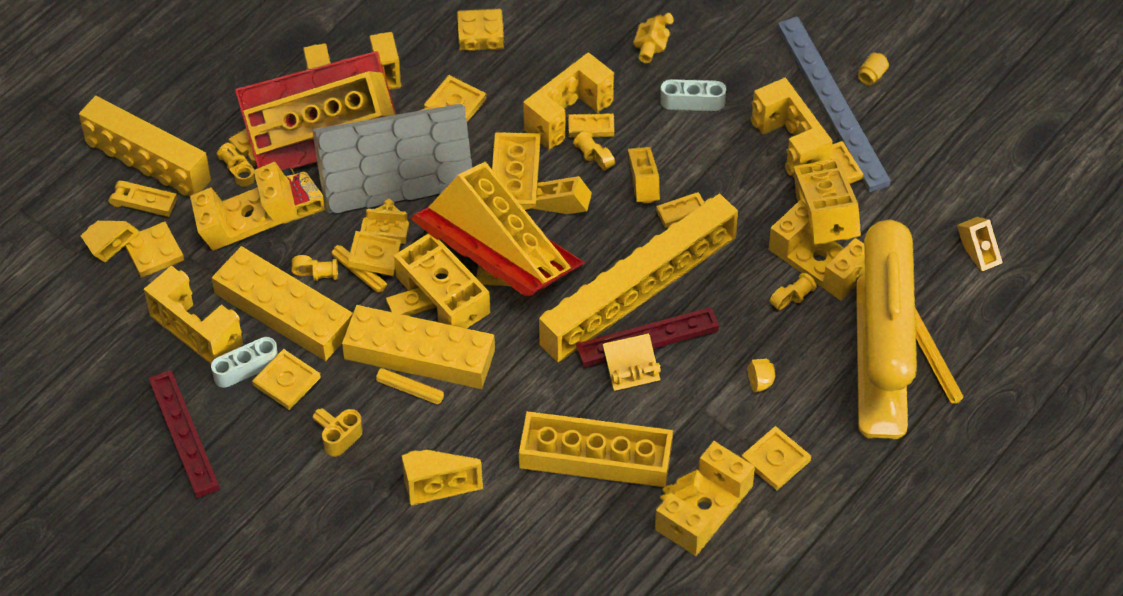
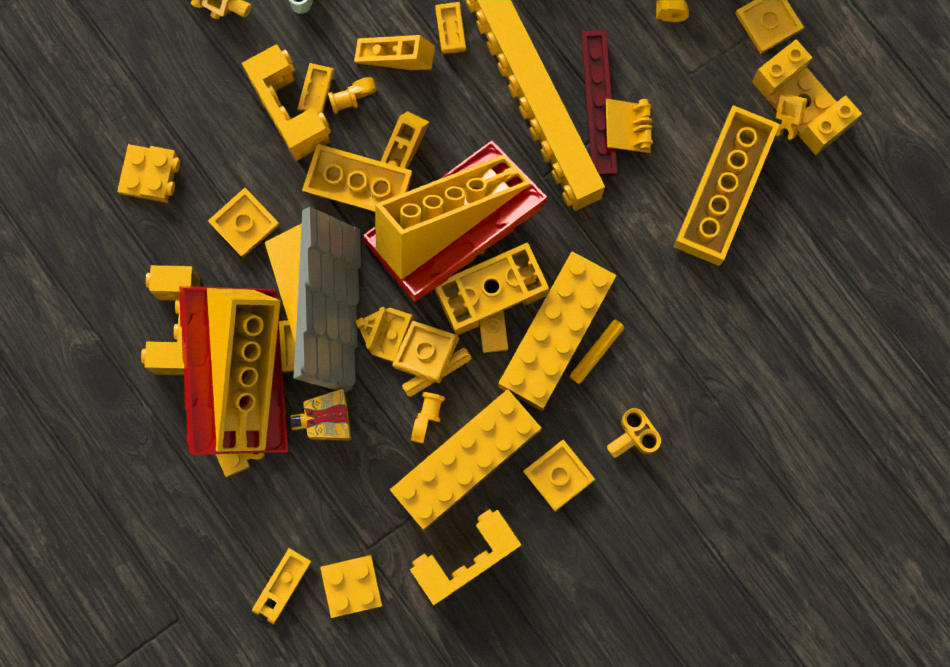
camera: 75 degrees left, 25 degrees up
yellow brick [79,96,211,196] -> none
yellow slope [81,221,140,262] -> none
dark red plate [149,370,220,498] -> none
yellow plate [190,162,298,251] -> none
light aqua beam [211,337,278,388] -> none
yellow connector [217,143,255,187] -> none
yellow slope [402,450,483,505] -> none

